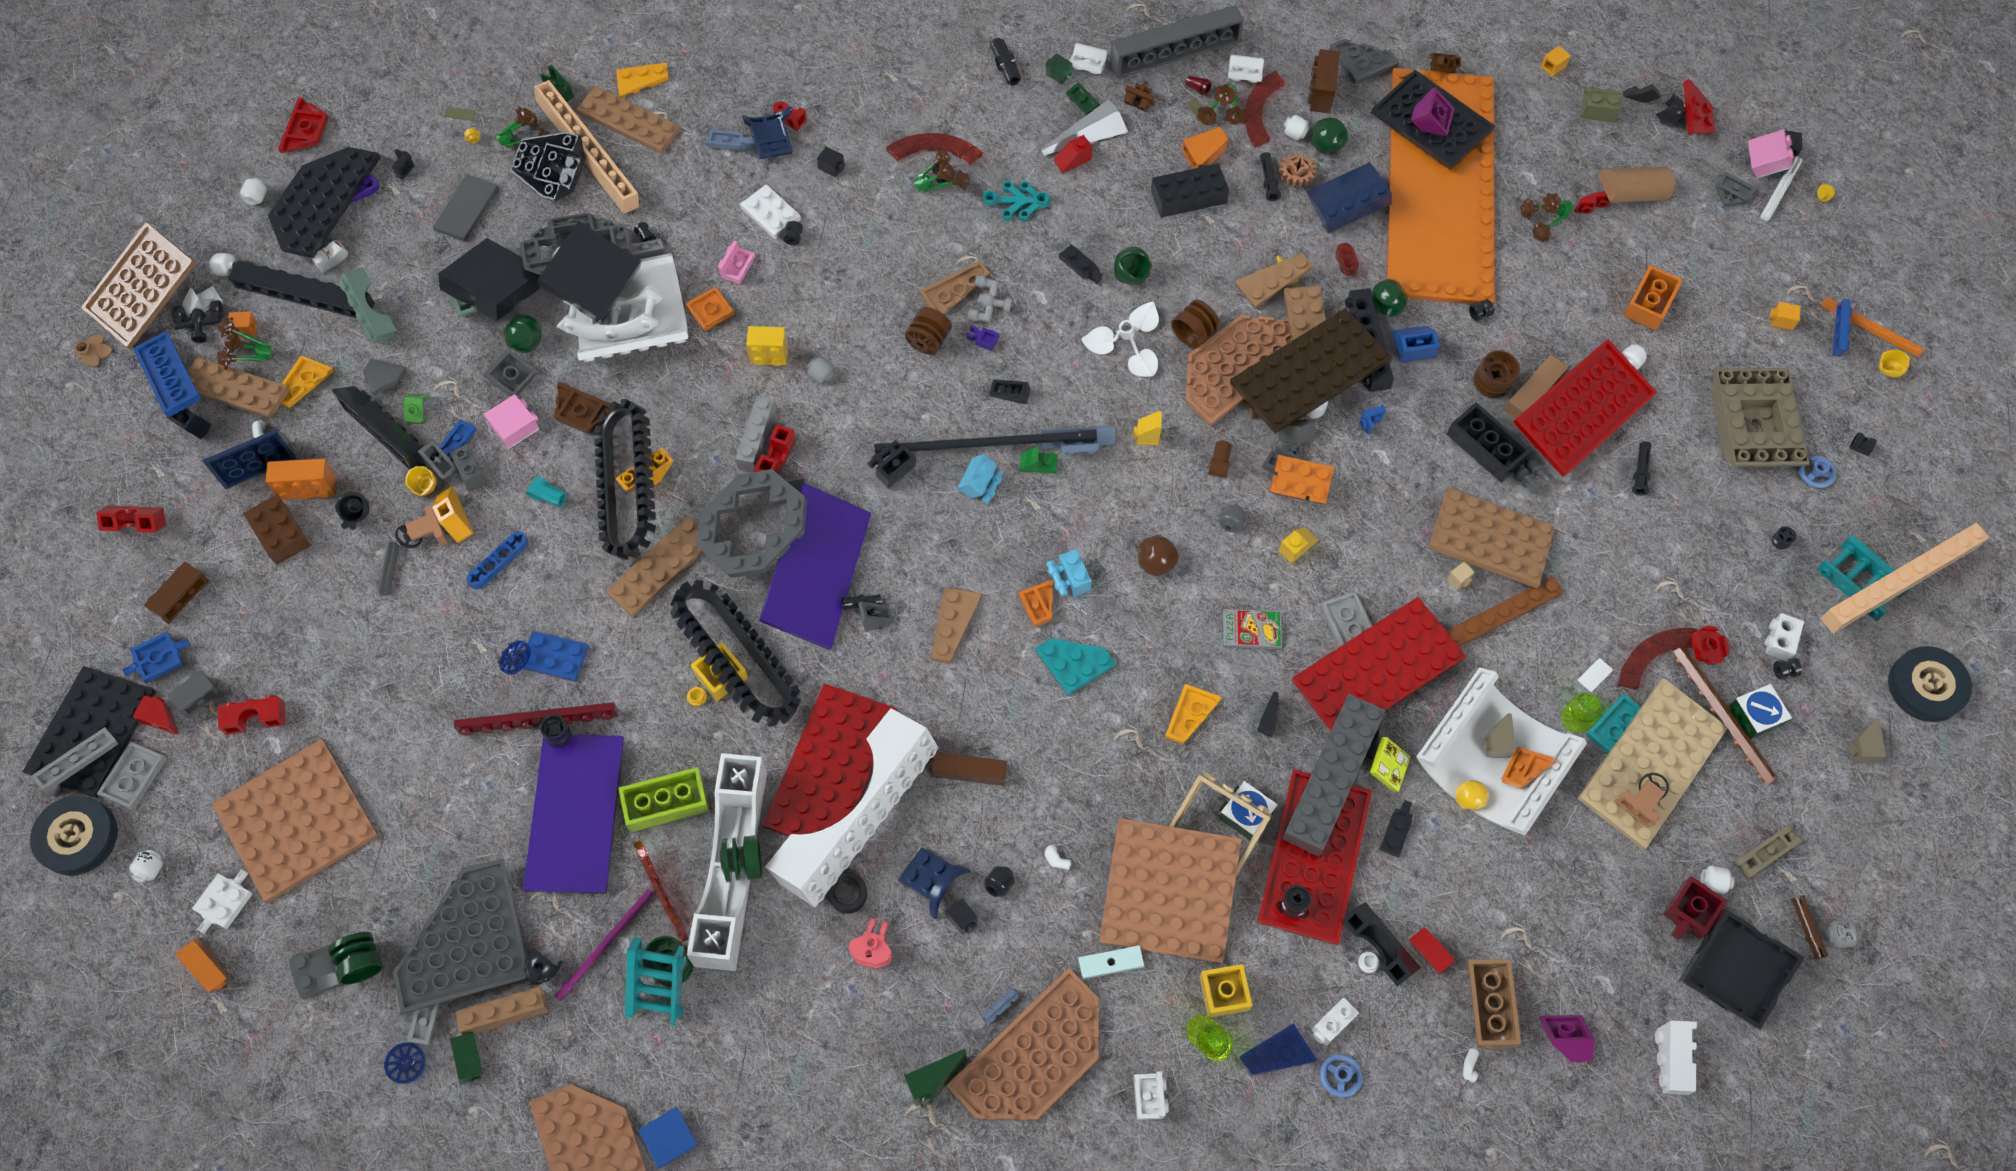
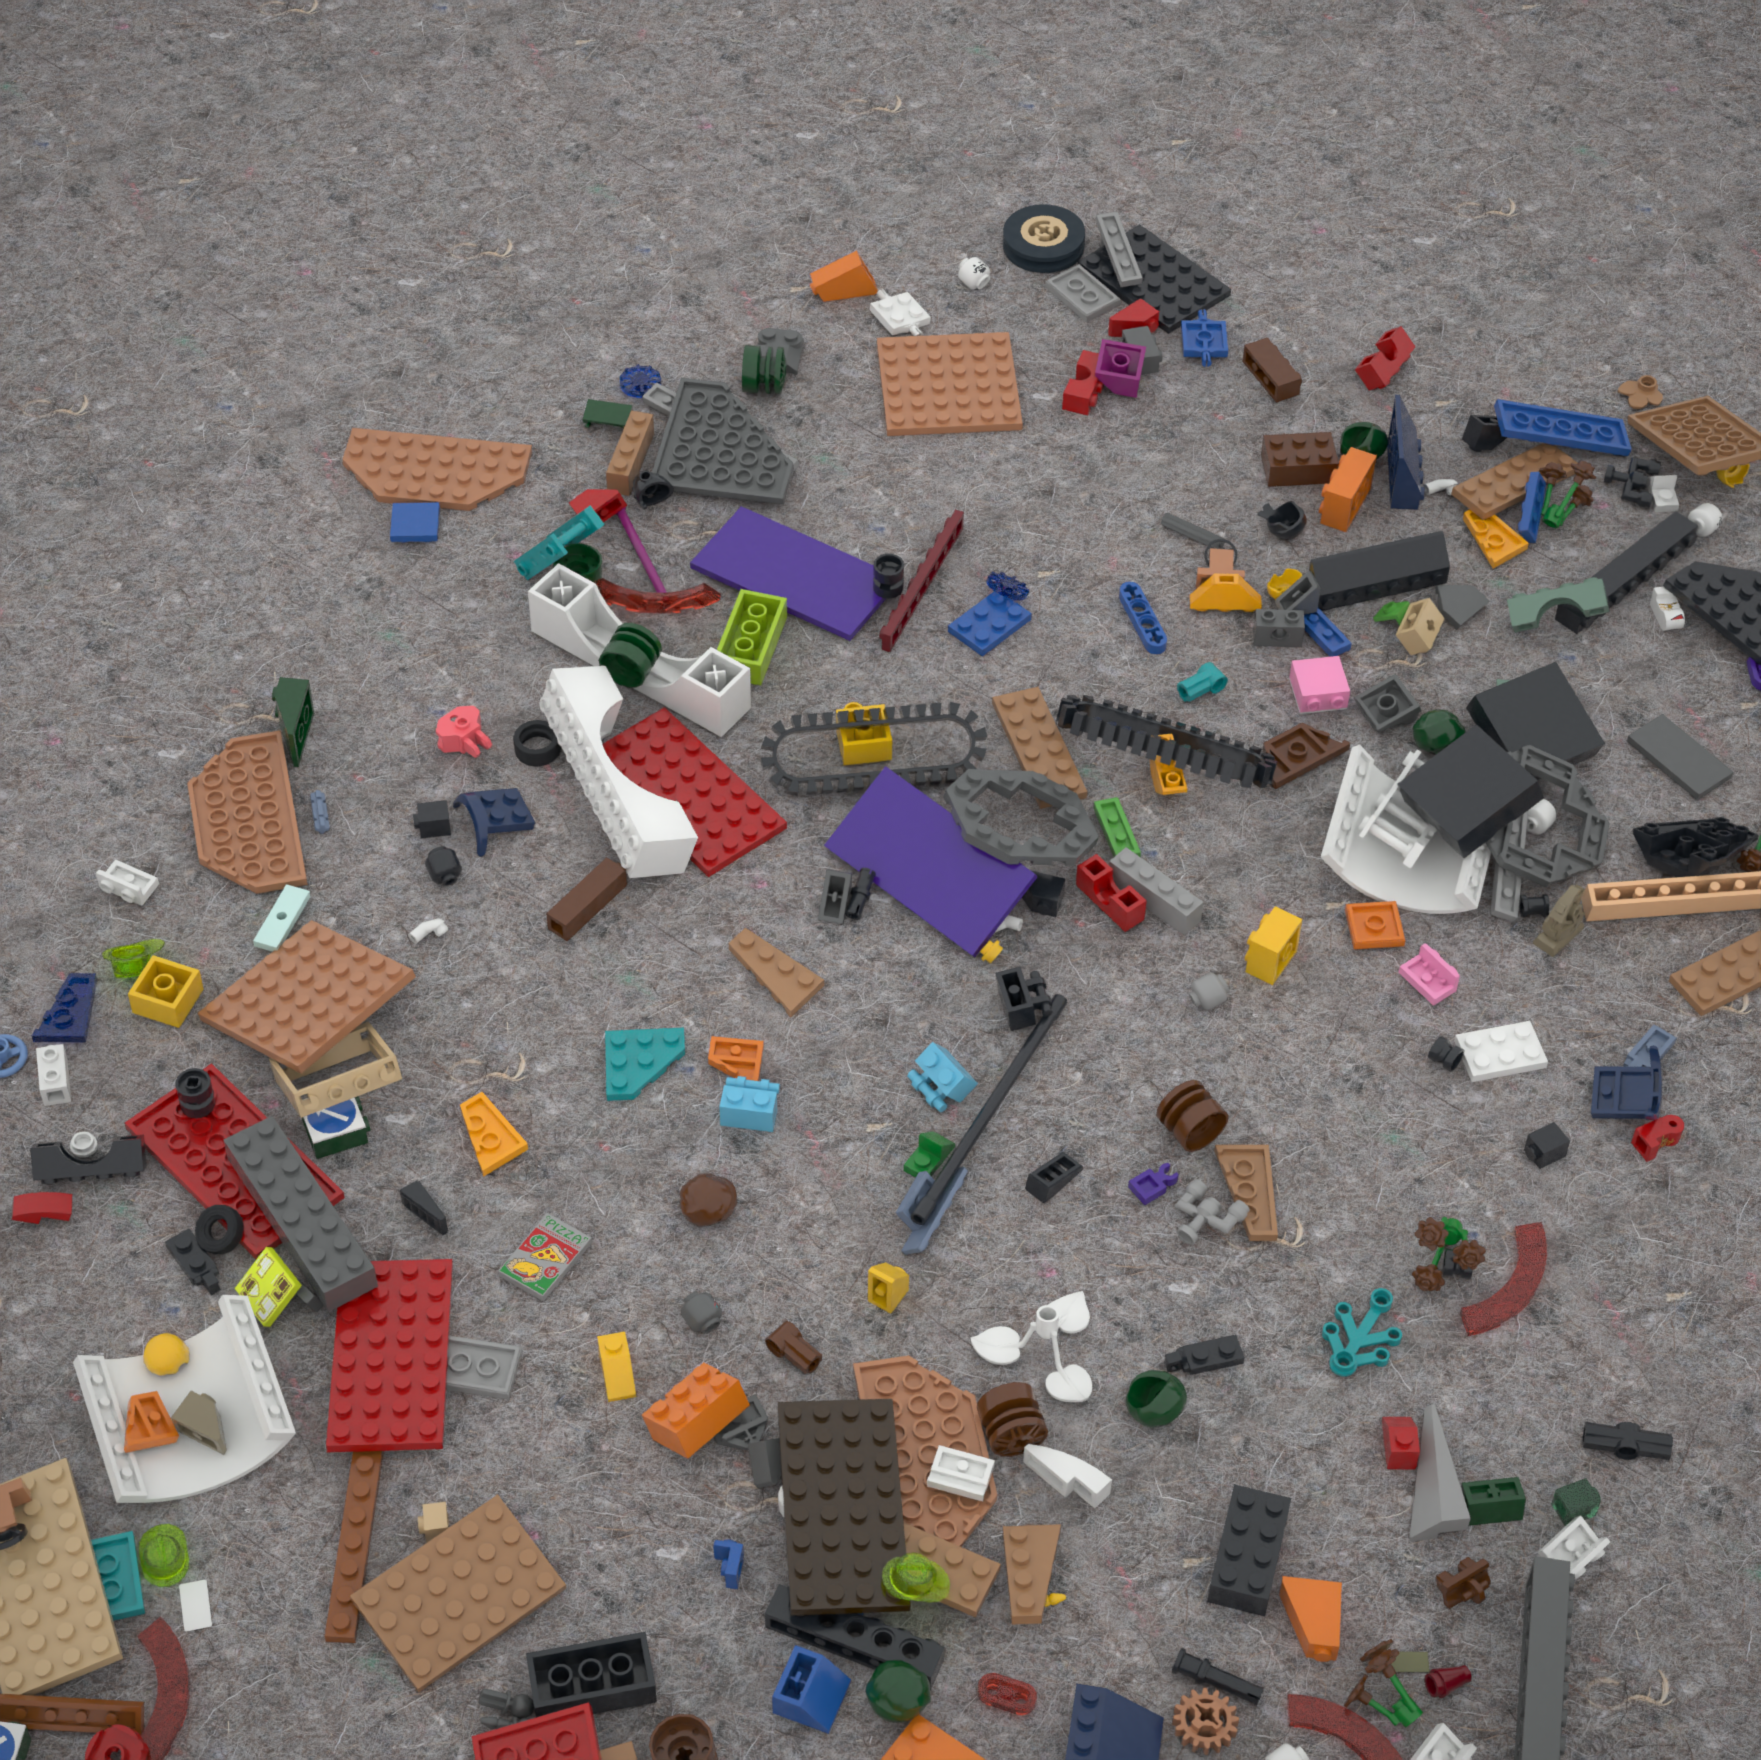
camera: 120 degrees right, 15 degrees down
orange brick [228,311,257,337] -> none
none -> black tyre [195,1205,244,1254]
none -> red slope [569,489,627,523]
none -> clear neon green piece [882,1552,950,1603]
none -> white plate [927,1445,995,1502]
none -> yellow plate [980,940,1003,963]
none -> white slope [1023,1444,1112,1508]
none -> bright green plate [1093,797,1141,857]
none -> magenta slope [1095,339,1146,398]
none -> dark green piece [1340,422,1388,460]
none -> tan brick [1396,598,1444,655]
none -> blue plate [1518,472,1547,543]
none -> dark tan piece [1533,884,1585,957]

